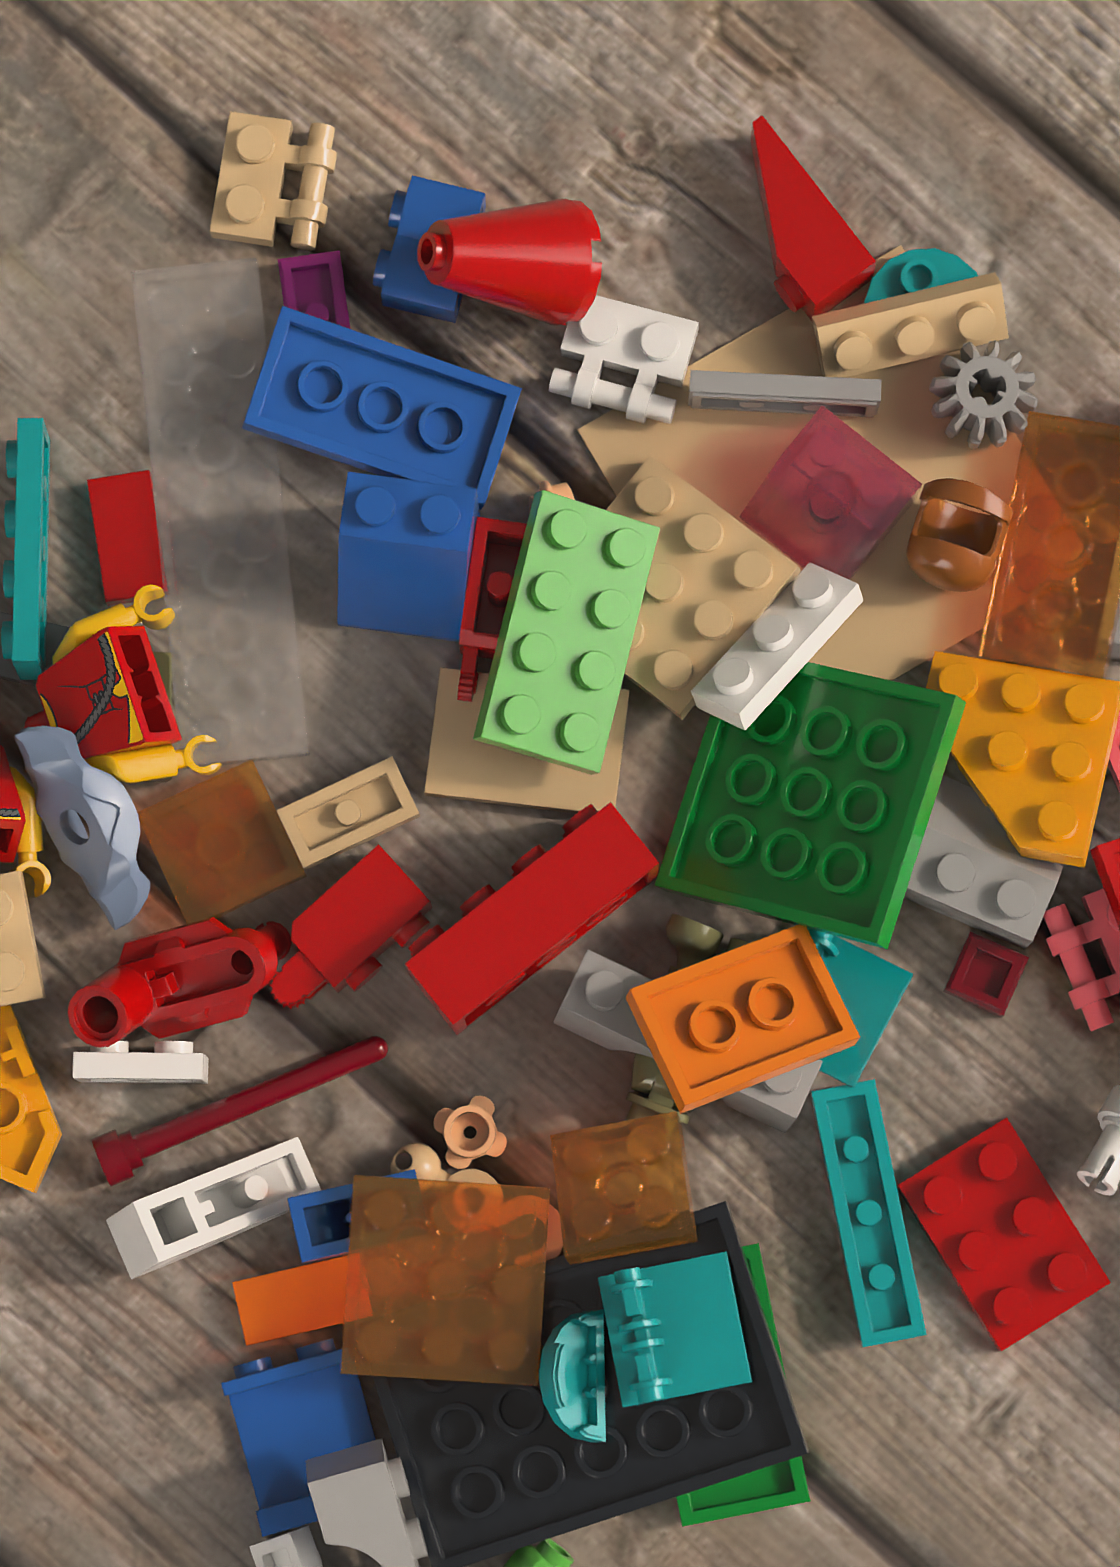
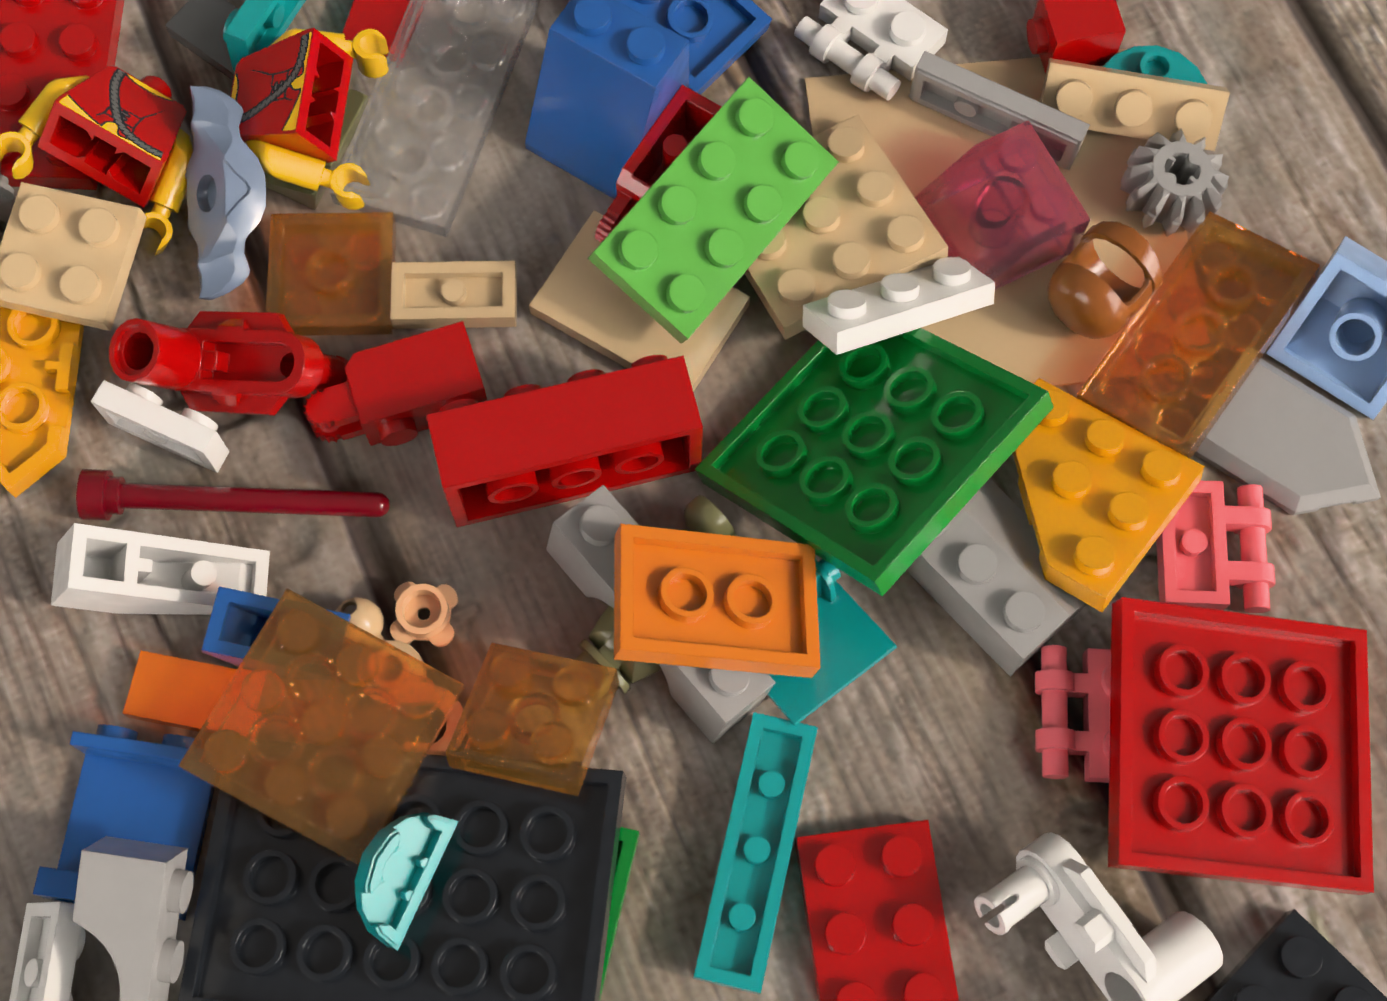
camera: 20 degrees right, 10 degrees down
teal hinge [598,1252,752,1408] -> none
dark red tile [943,931,1029,1018] -> none

